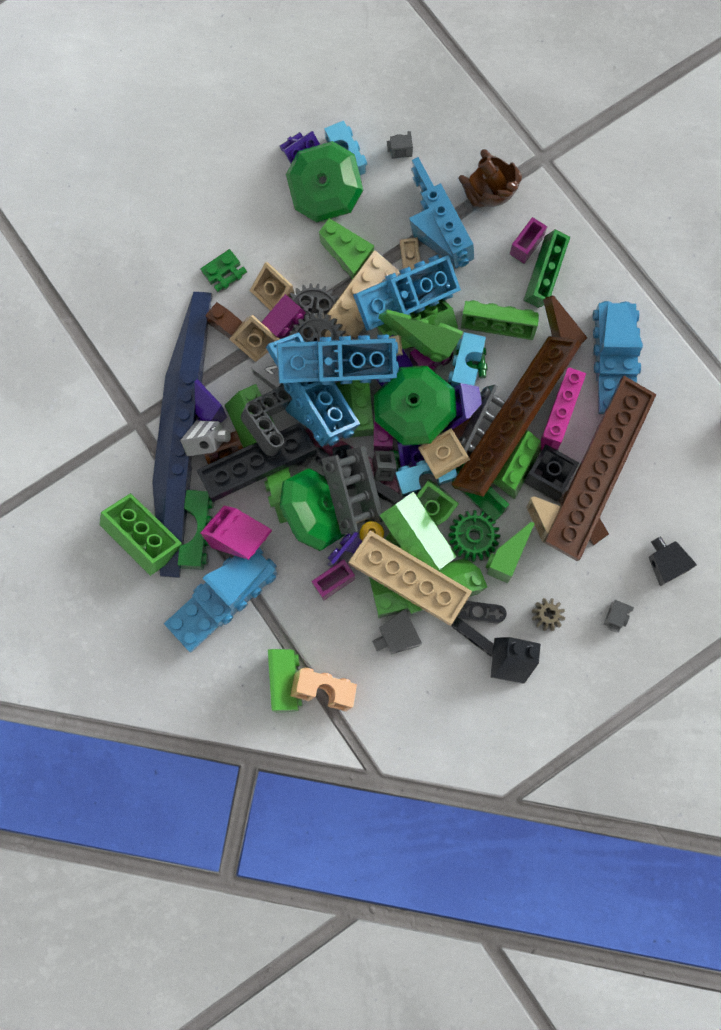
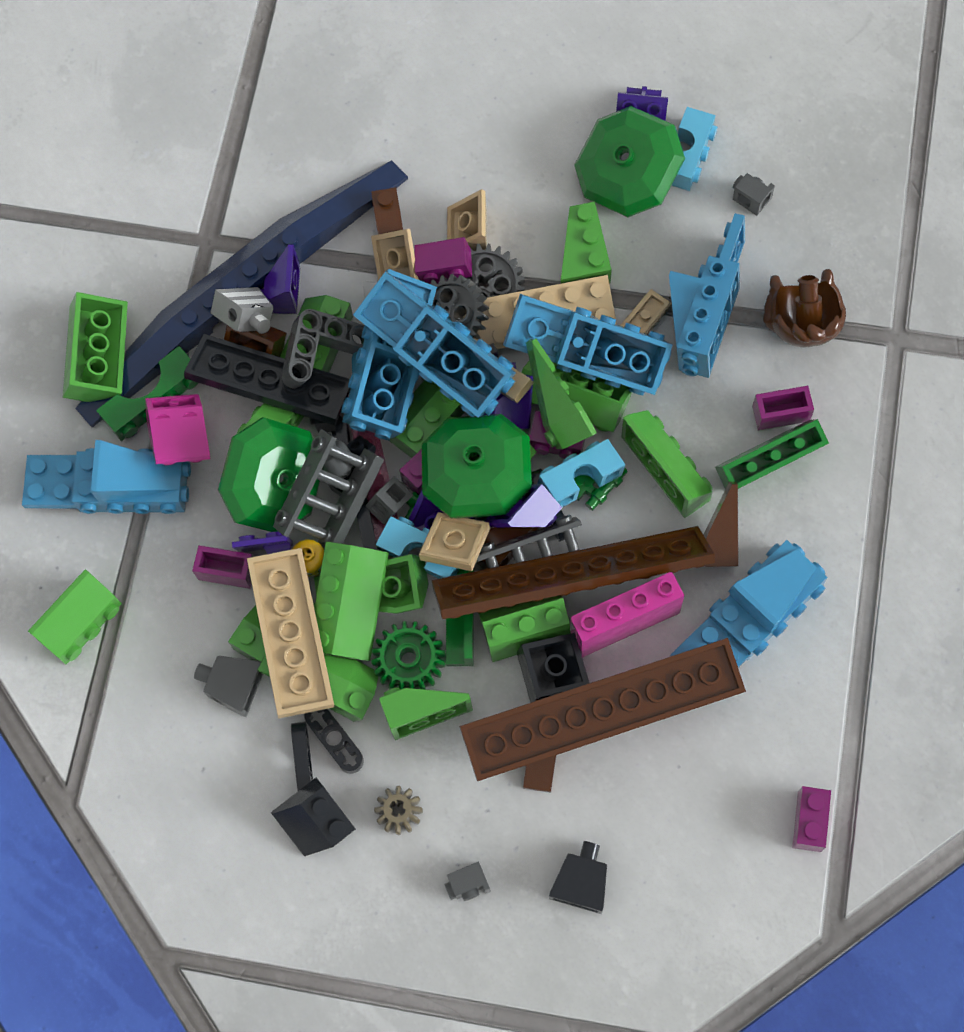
camera: 45 degrees right, 5 degrees down
green plate [200,249,247,292] -> none
light nougat arch [290,668,357,712] -> none
tan slope [526,496,561,541] -> none

